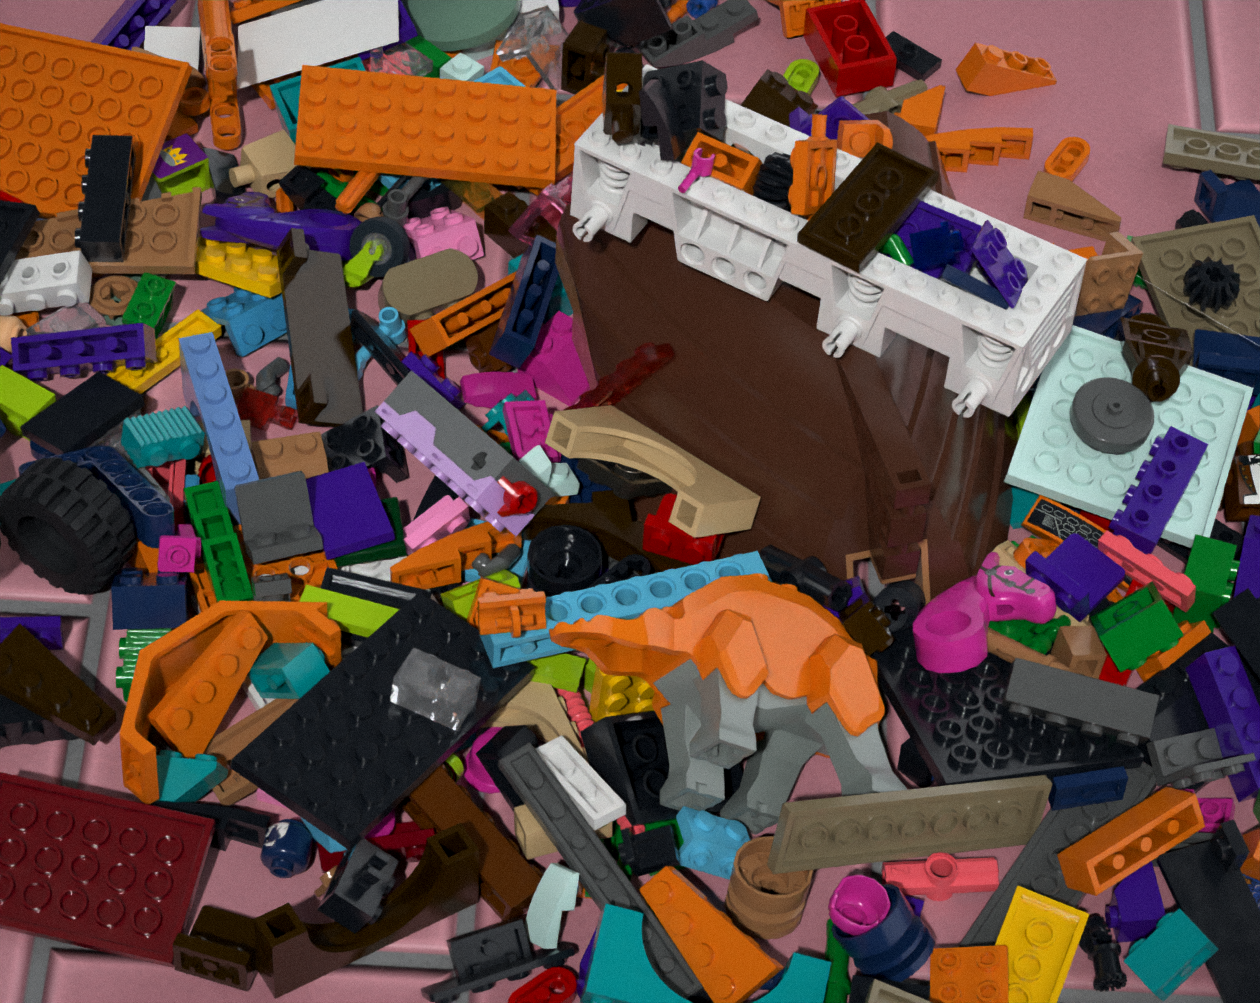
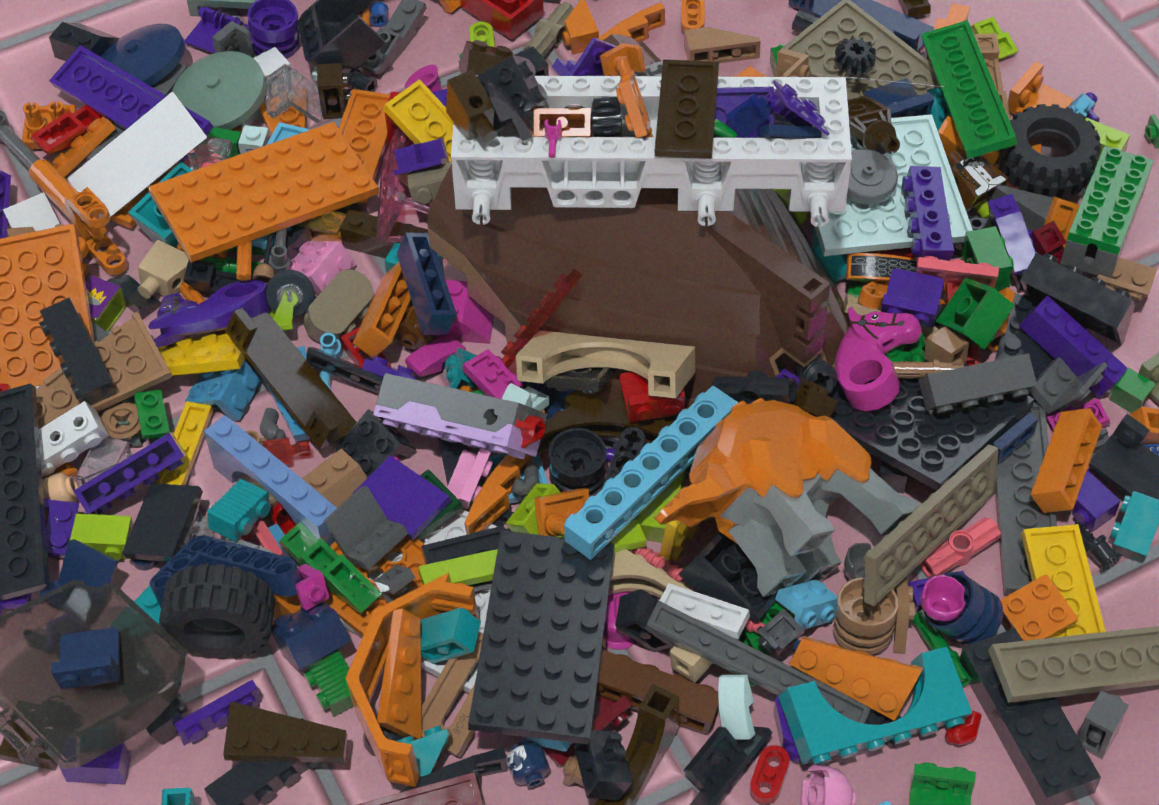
camera: 25 degrees left, 5 degrees up
clear brick [390,648,481,731] -> none
orange hips [478,588,546,638] -> none
none -> medium nougat wing [893,576,915,653]

